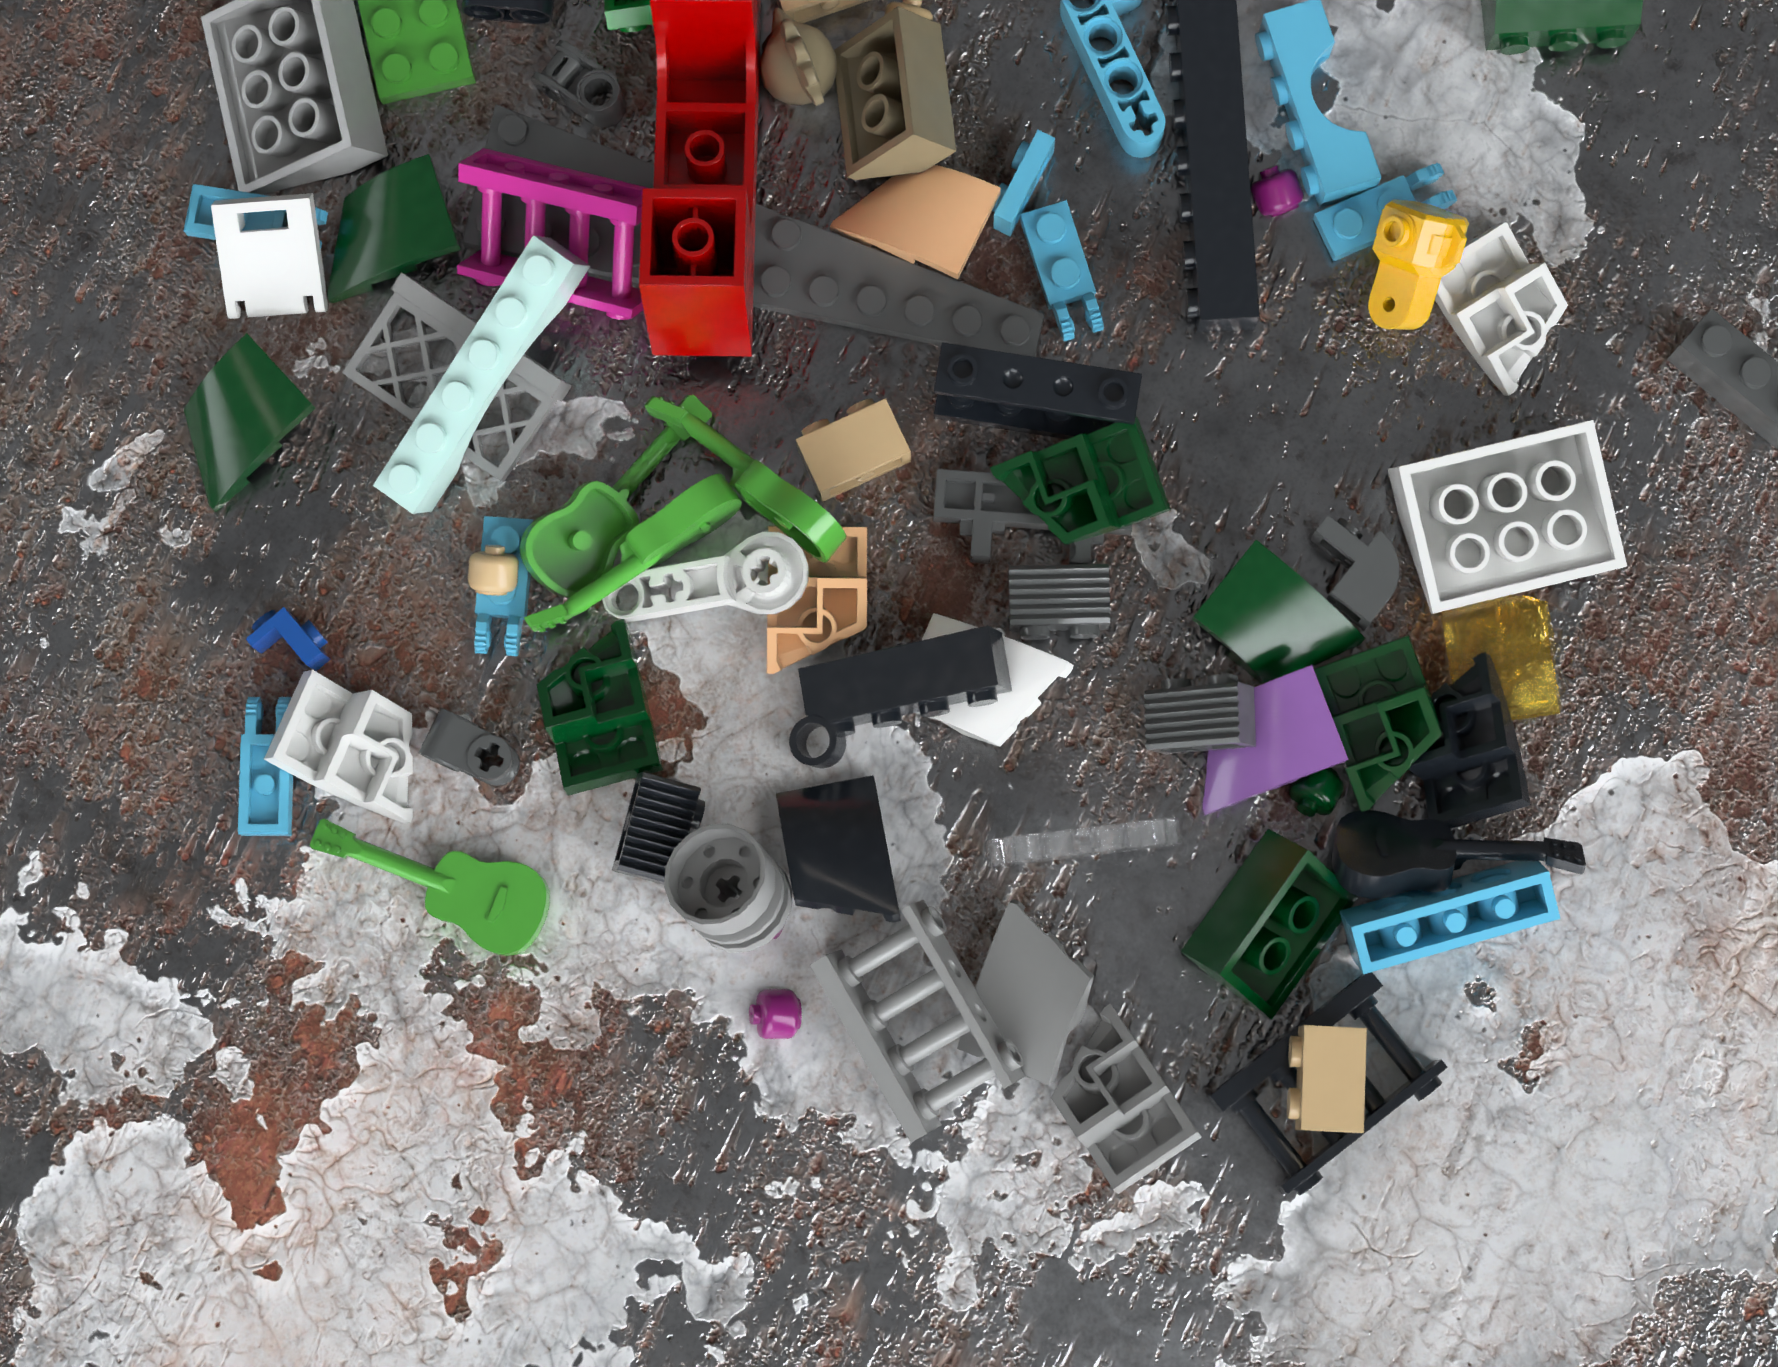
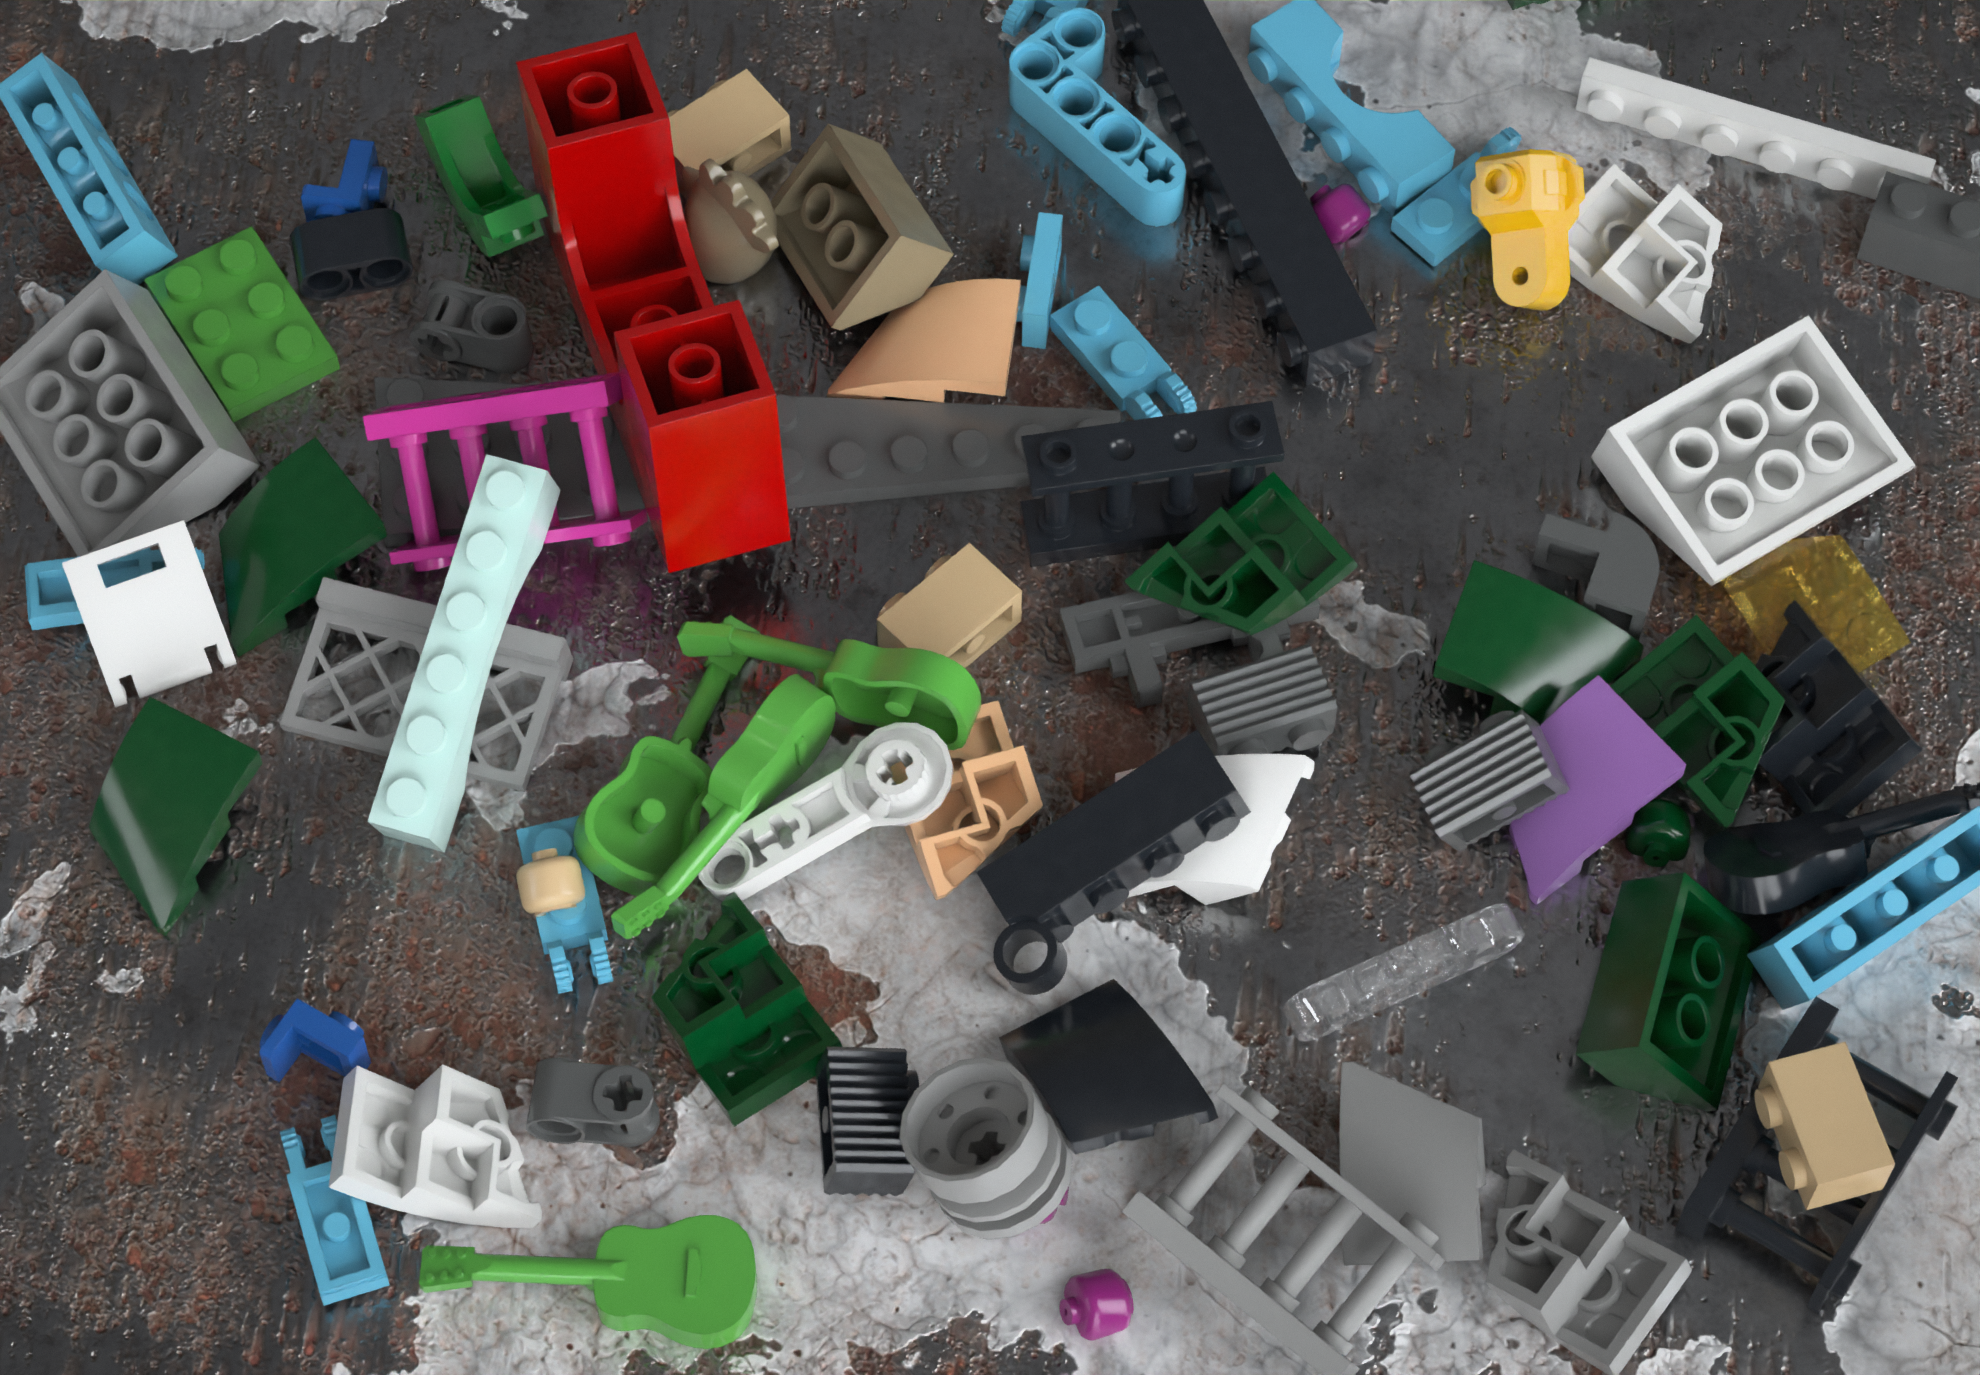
camera: 25 degrees left, 20 degrees down
none -> white plate [1576,57,1936,200]

